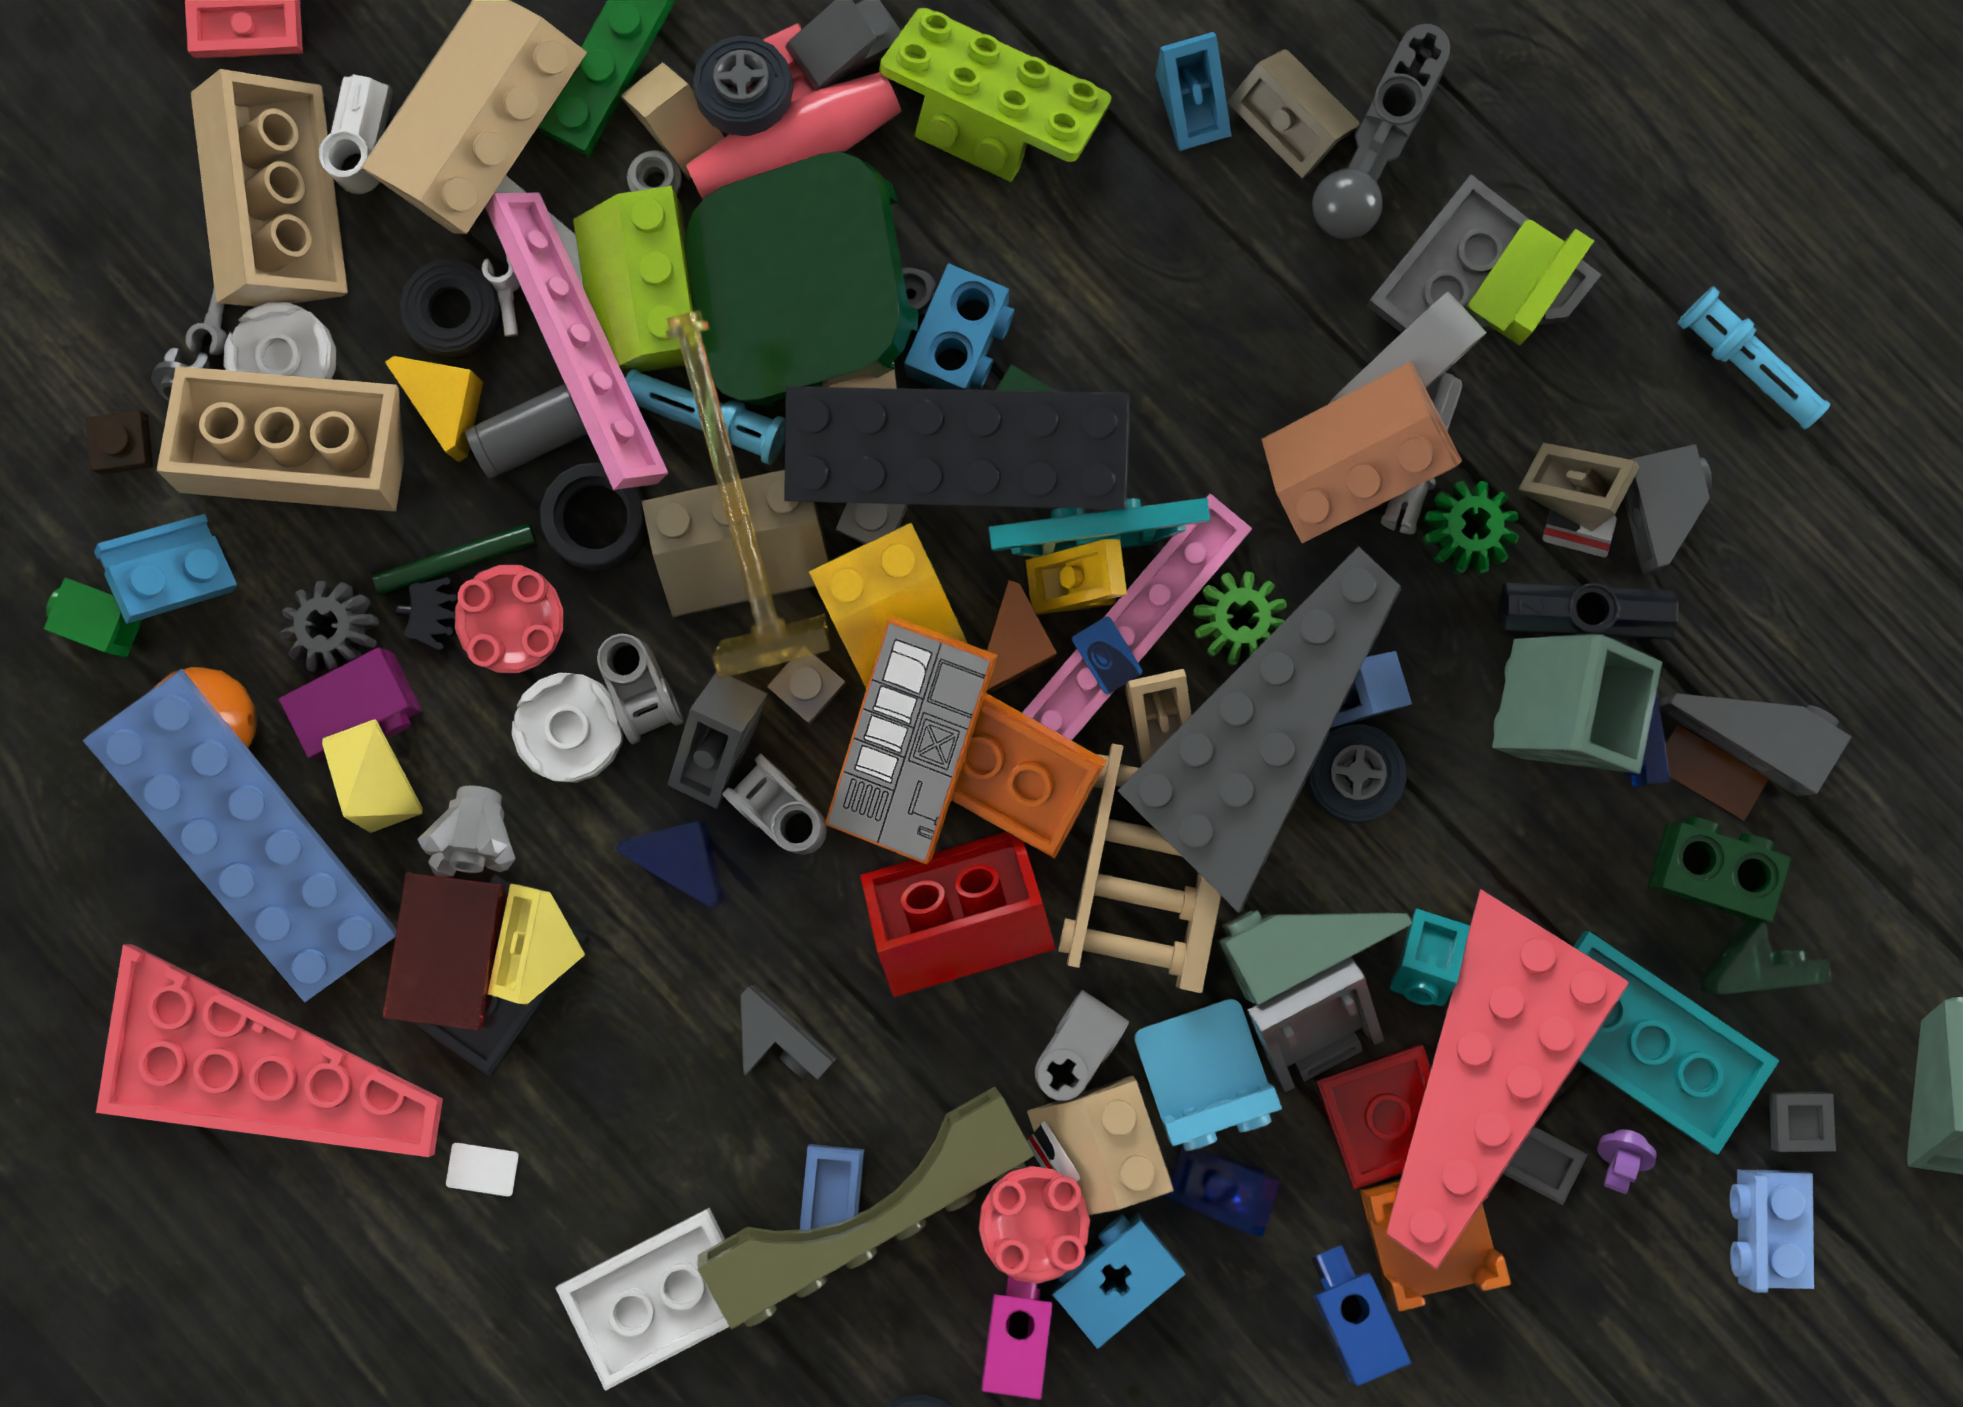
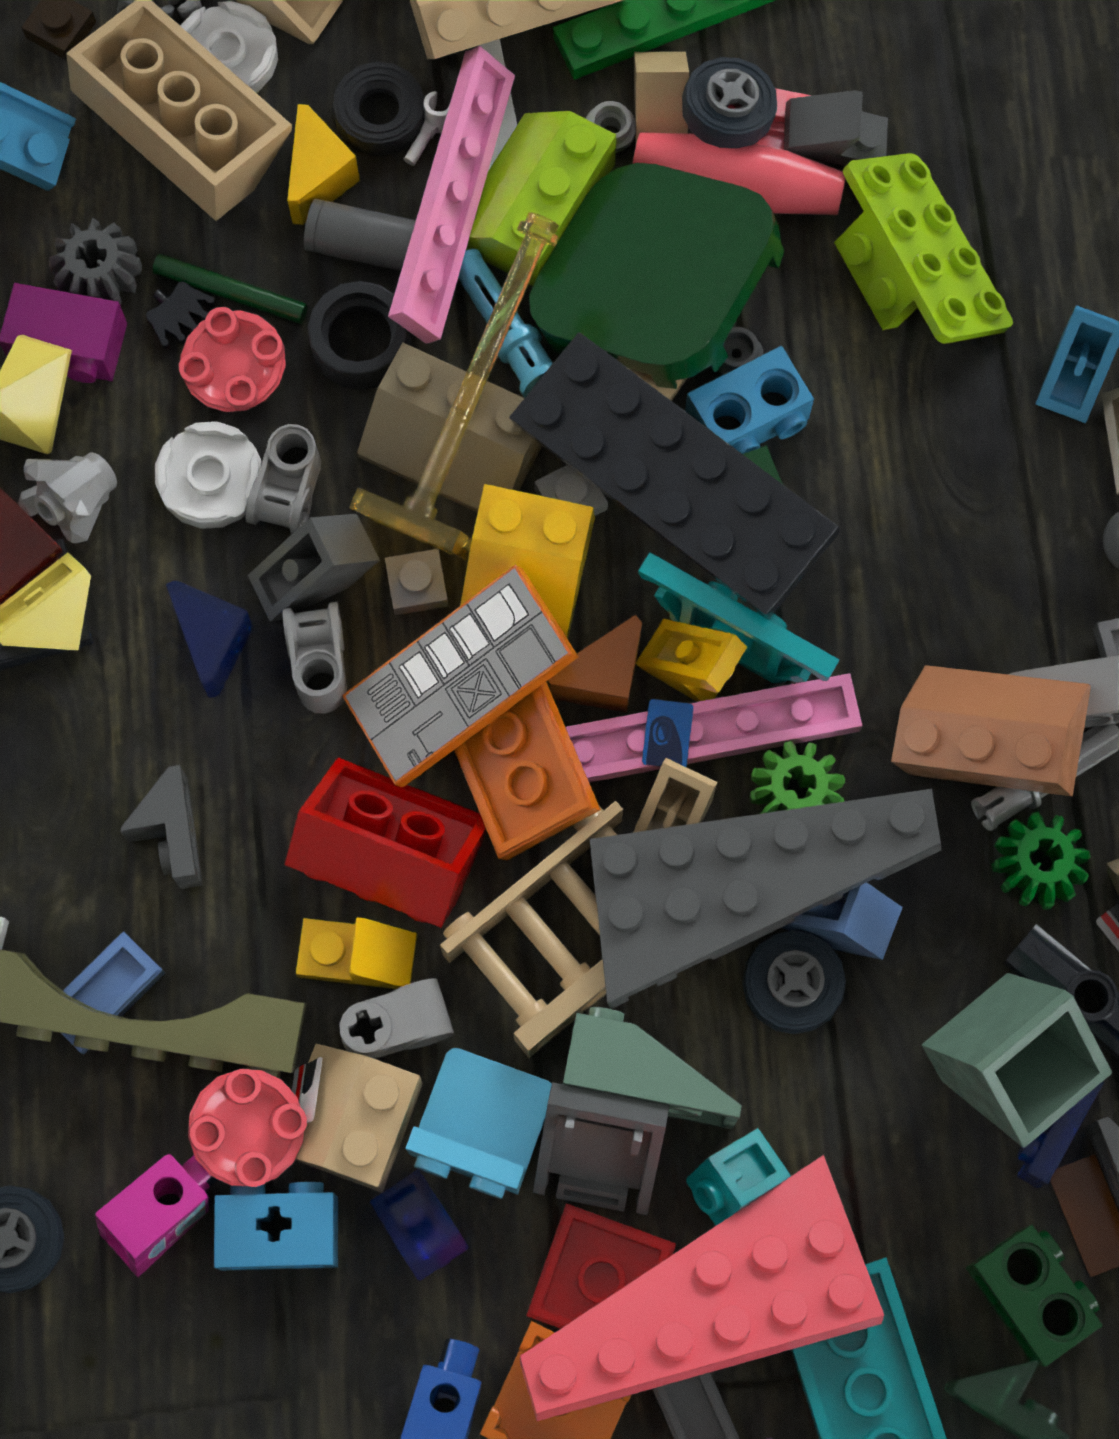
camera: 30 degrees right, 10 degrees down
none -> yellow slope [296,917,417,989]

